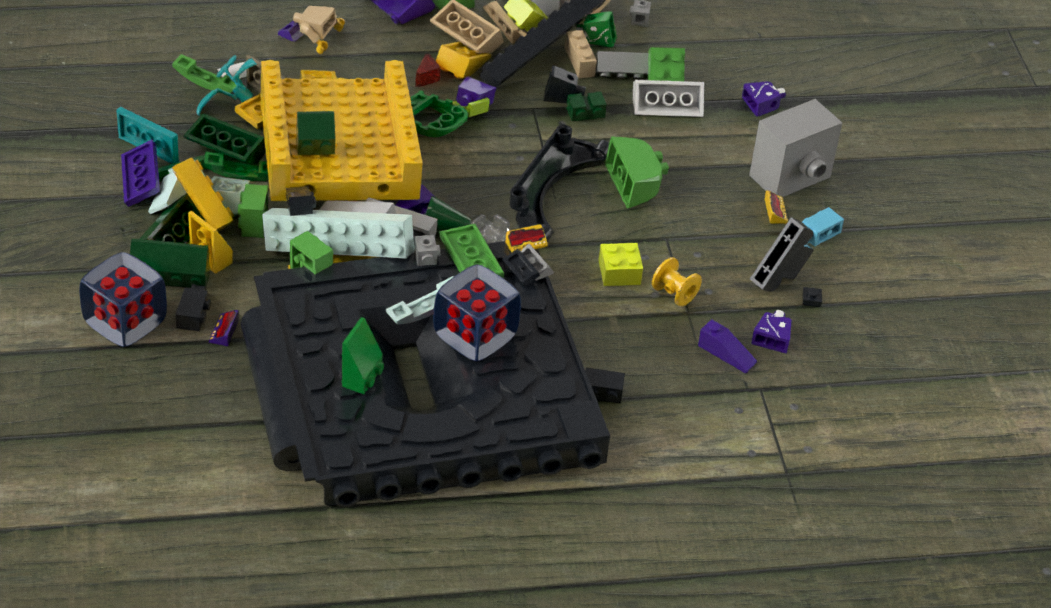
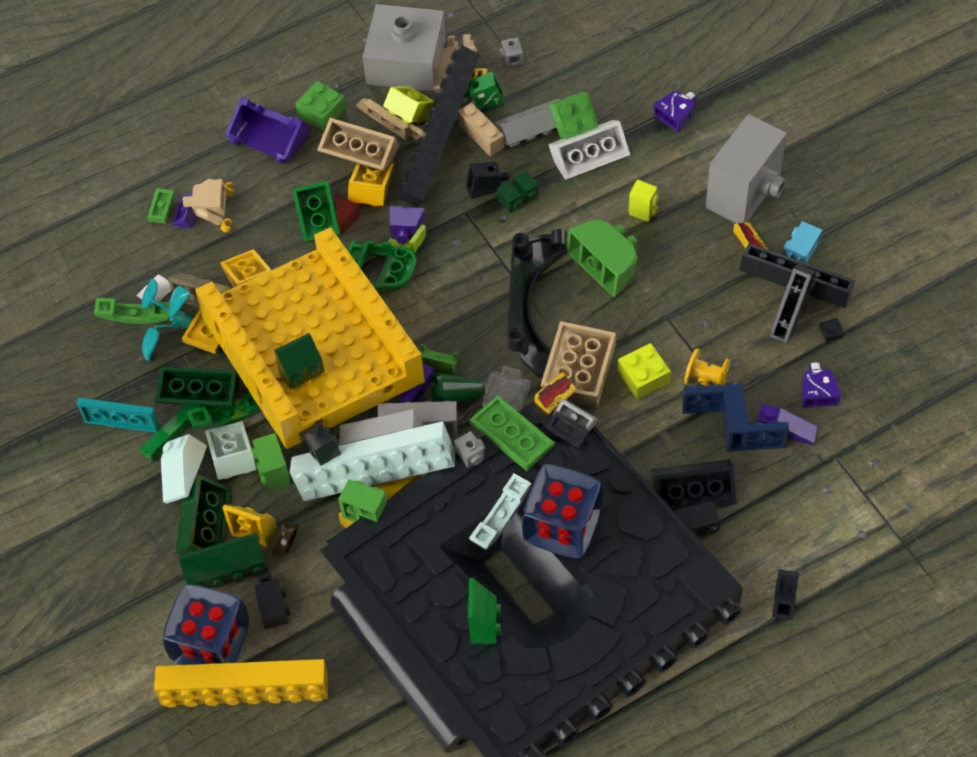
camera: 15 degrees left, 15 degrees up
dark purple plate [121,139,160,207] -> none
yellow slope [172,157,234,232] -> none
slope [209,310,239,346] -> none
none -> bright green plate [147,188,175,224]
none -> yellow brick [154,659,328,708]
none -> dark brown piece [272,521,299,556]
none -> green slope [292,181,340,242]
none -> bright green hinge [420,344,460,375]
none -> tan slope [541,321,616,408]
none -> neon yellow brick [629,180,659,222]
none -> black slope [651,459,737,512]
none -> dark blue bracket [682,383,789,452]
none -> black brick [740,243,855,308]
none -> black brick [772,569,799,620]

